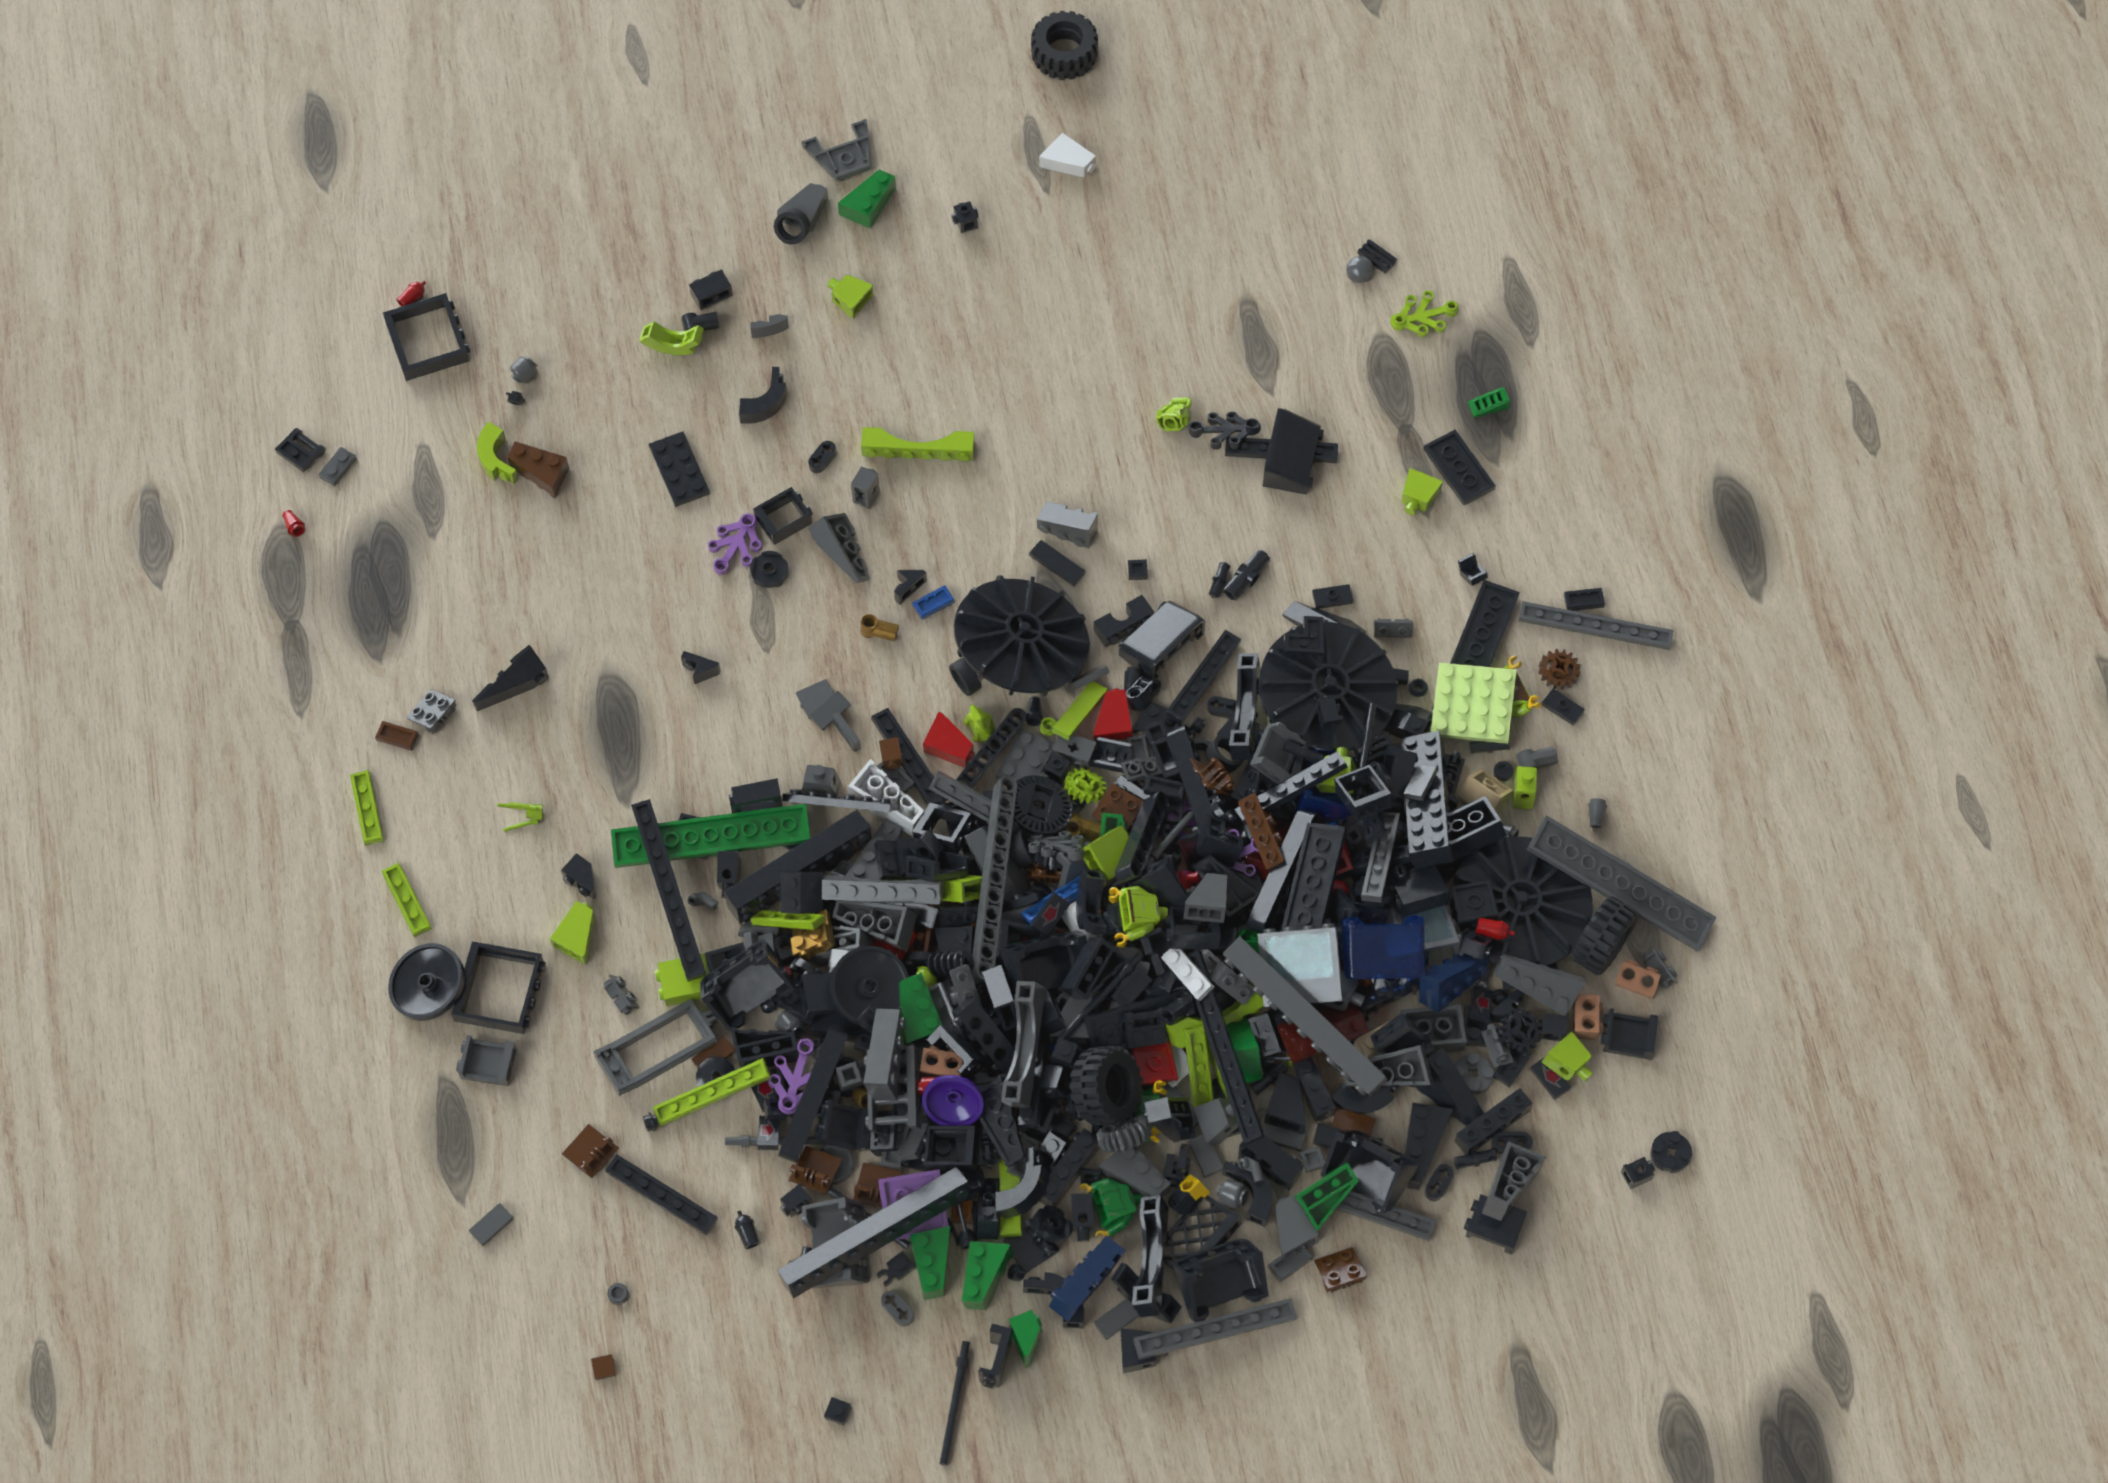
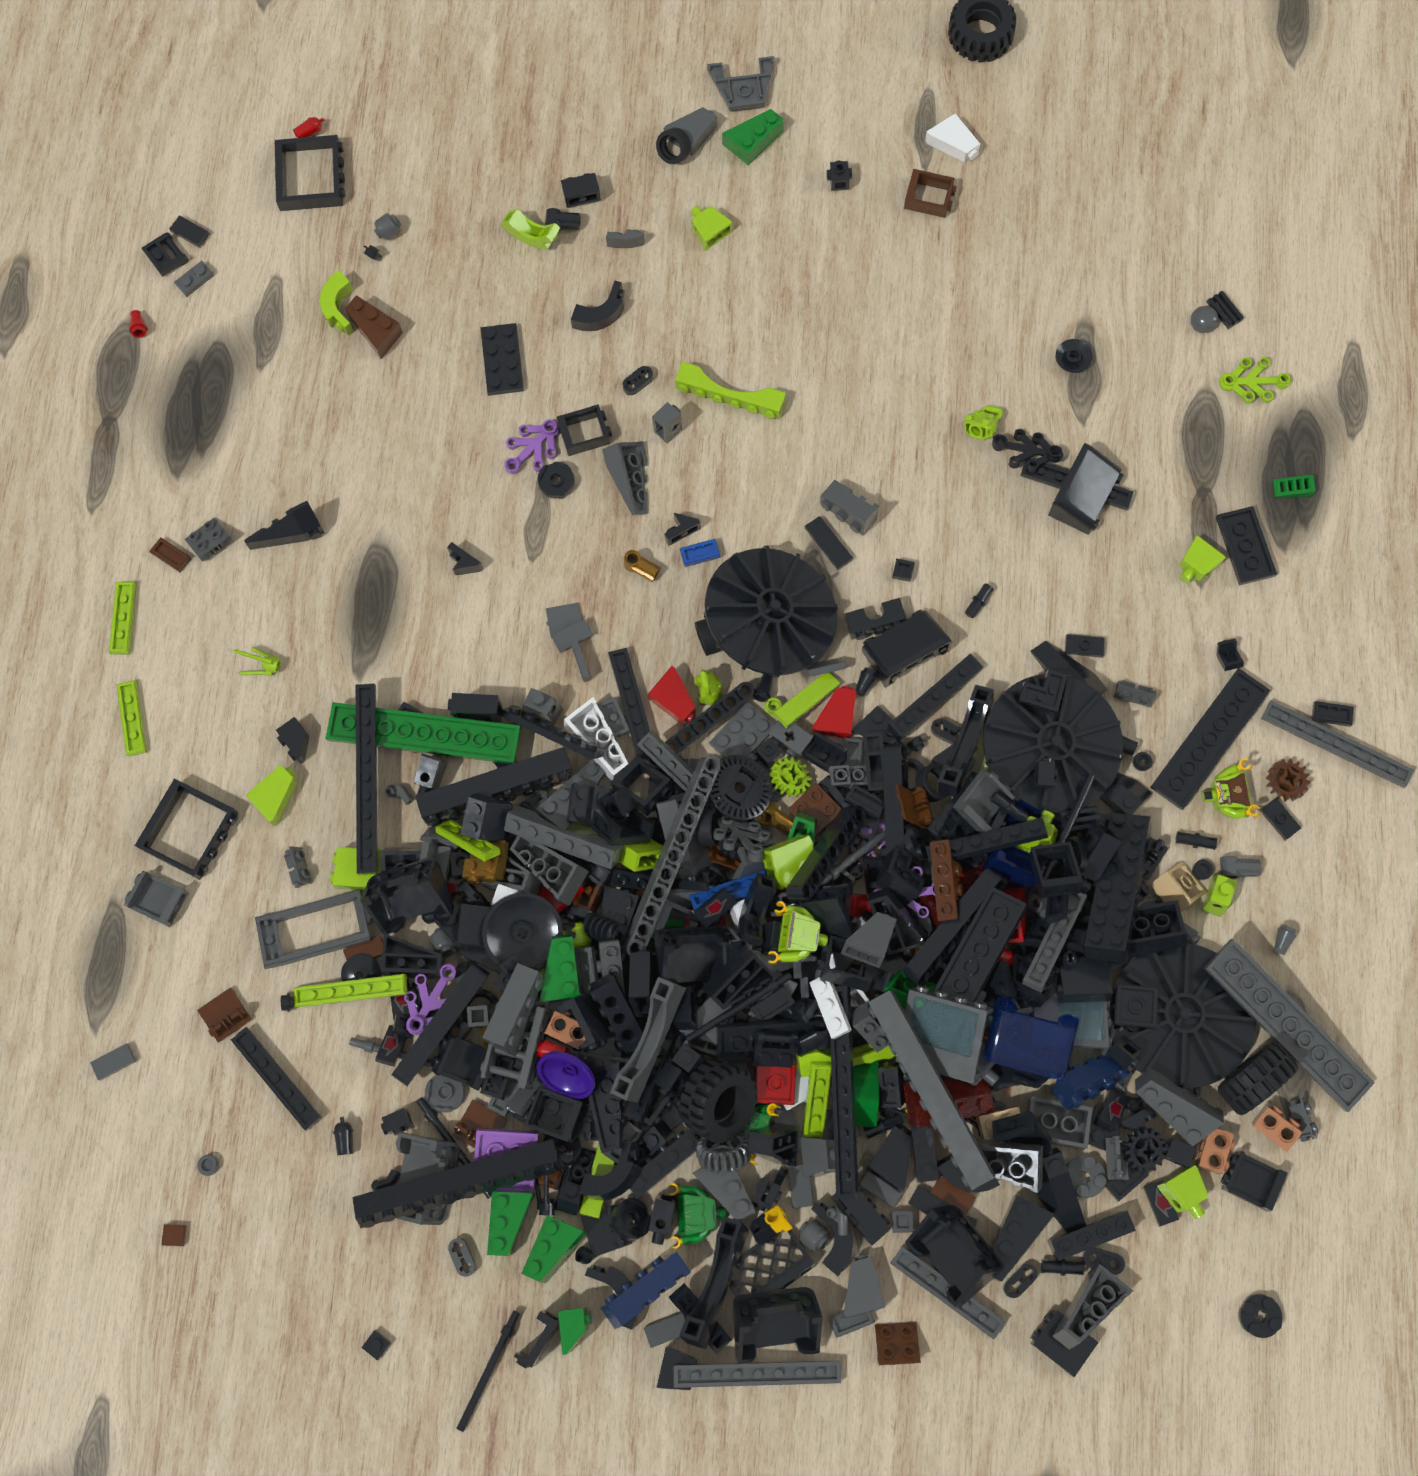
camera: 20 degrees right, 10 degrees up
black dish [388,943,465,1021] -> none
reddish brown hinge [788,1146,843,1194] -> none
black plate [877,1251,915,1287] -> none
reddish brown brick [879,737,904,770] -> none
black slope [1080,1168,1102,1186] -> none
black piece [1126,675,1161,711] -> none
black piece [1223,550,1271,601] -> none
green wedge [1293,1163,1359,1231] -> none
tile [1403,764,1438,801] -> none
yellowish green plate [1431,663,1516,744] -> none
red piece [1476,917,1514,940] -> none
black brick [1621,1157,1655,1189] -> none
none -> black tile [169,215,209,248]
none -> reddish brown window [904,169,957,218]
none -> black dish [1055,339,1092,373]

